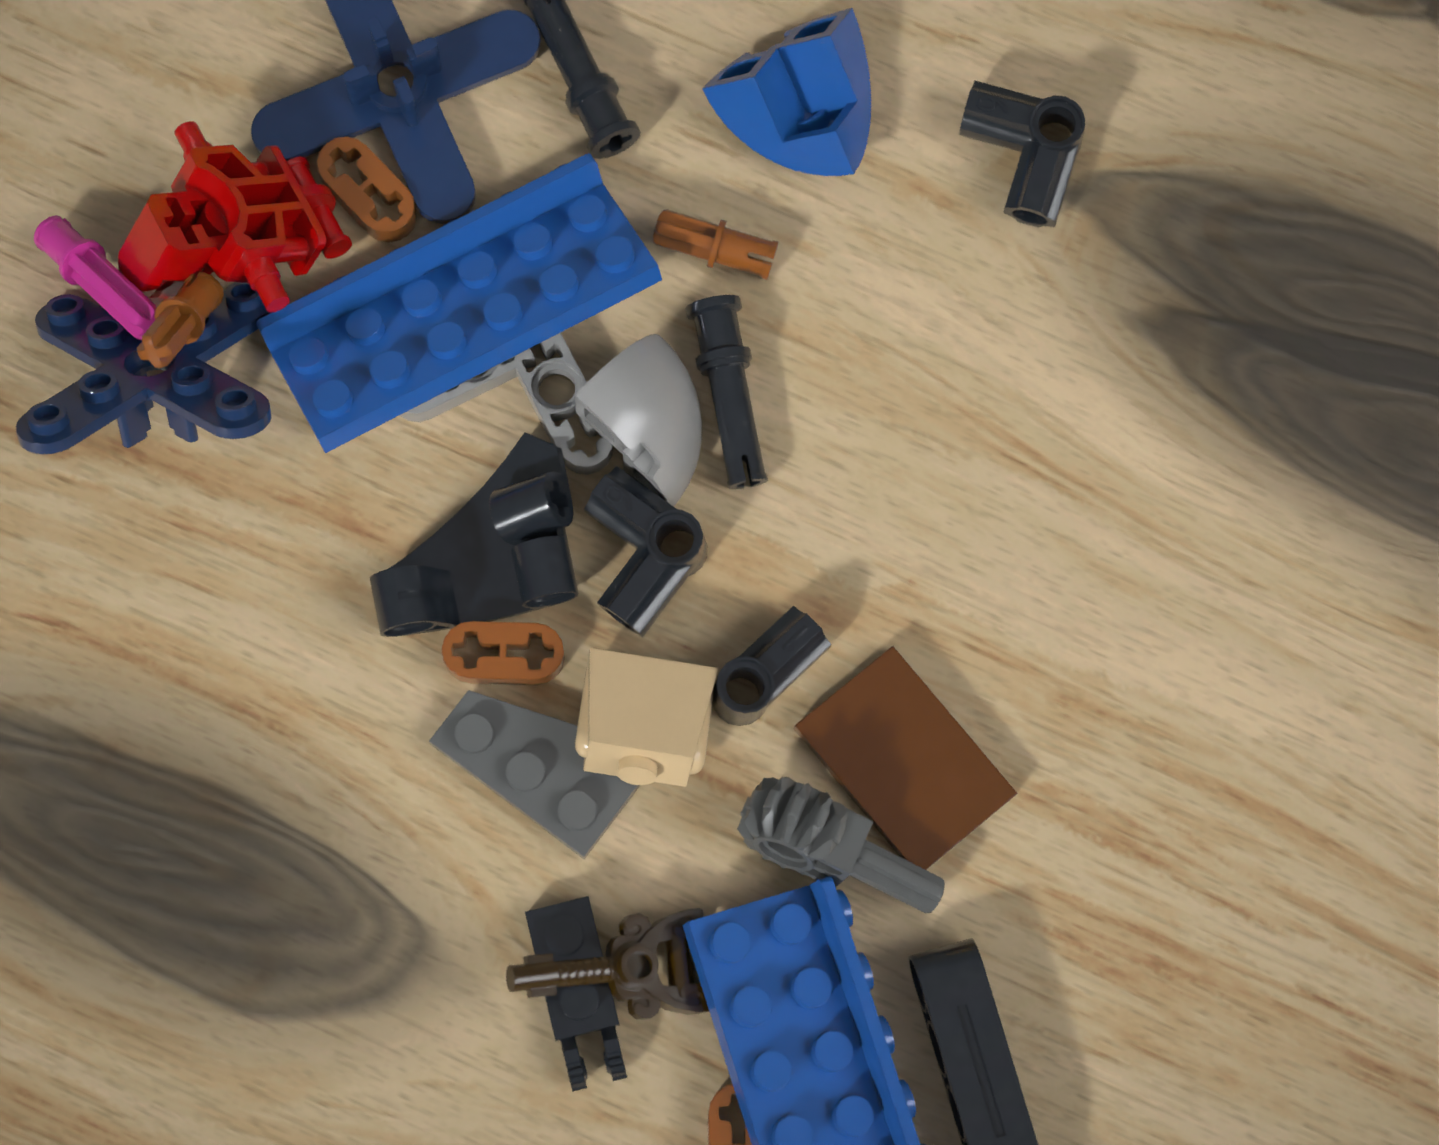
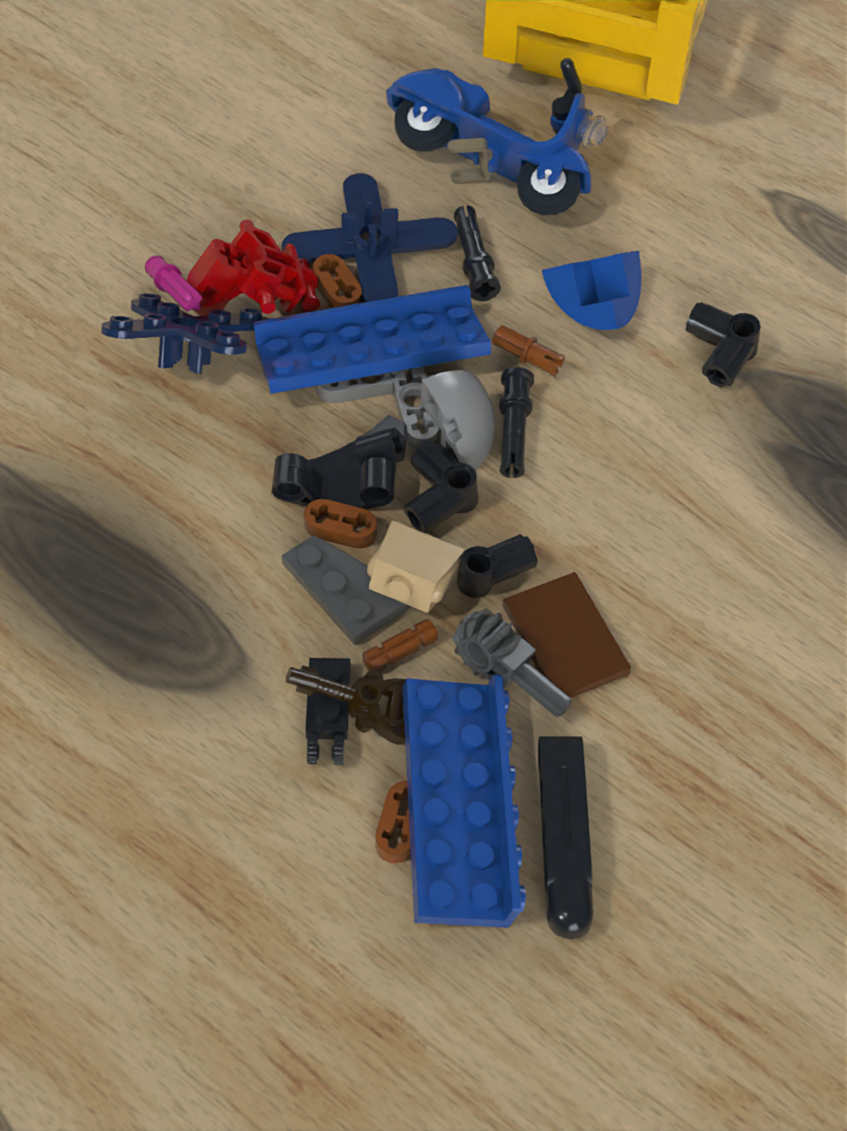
camera: 20 degrees right, 20 degrees down
dark orange axle [137,272,224,368] -> none
none -> dark orange axle [362,619,438,671]

